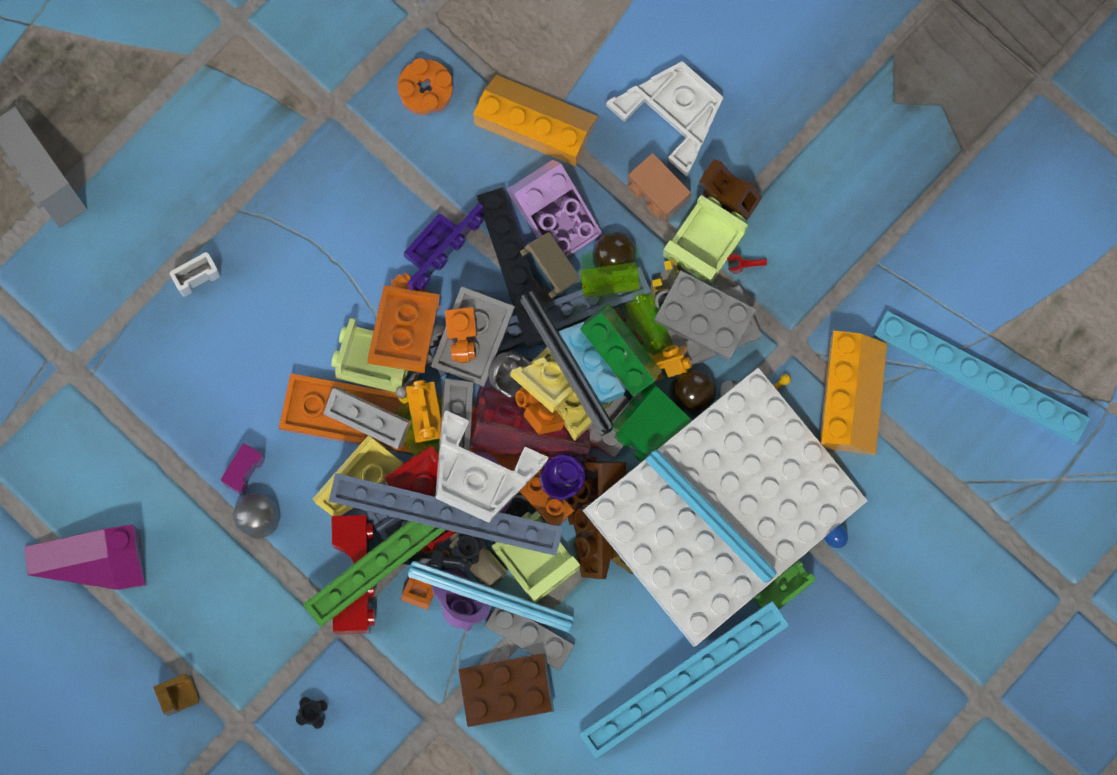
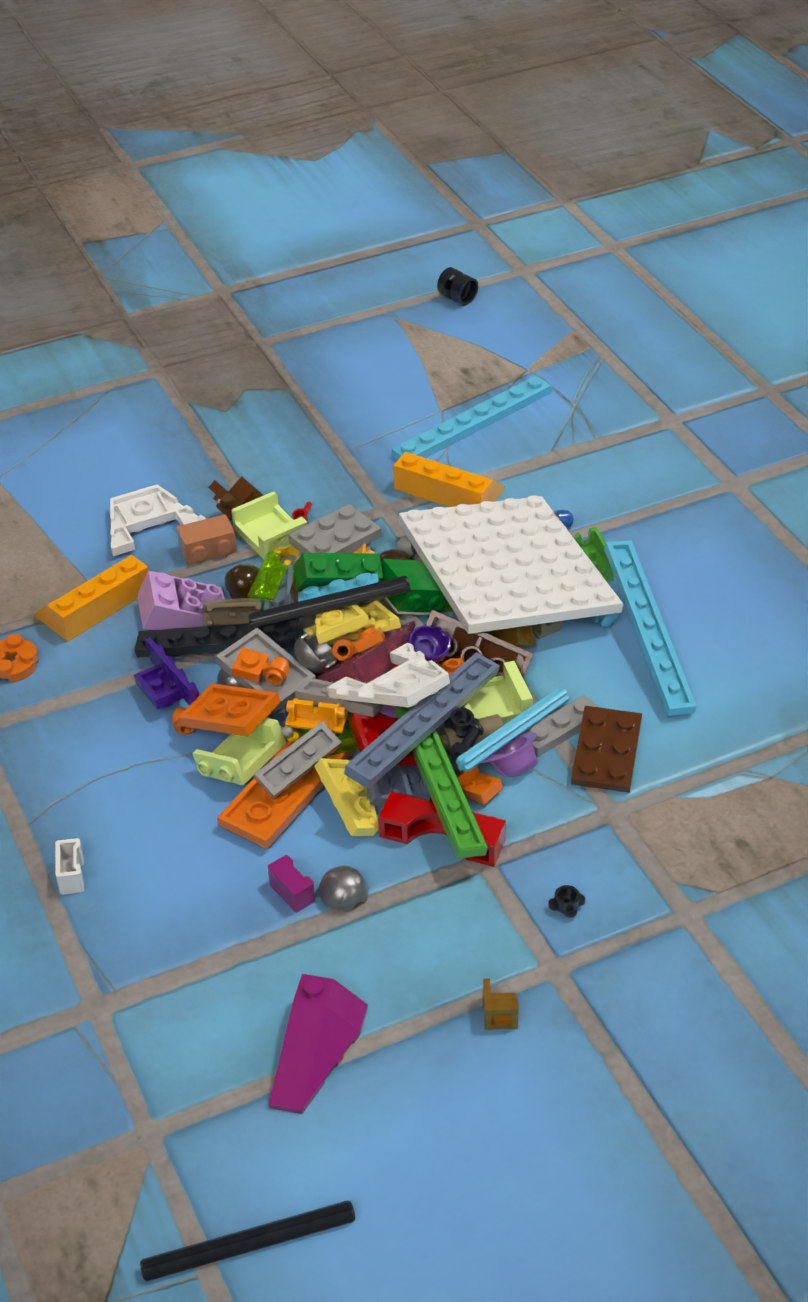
camera: 70 degrees left, 35 degrees down
medium azure axle [646,449,777,583] -> none

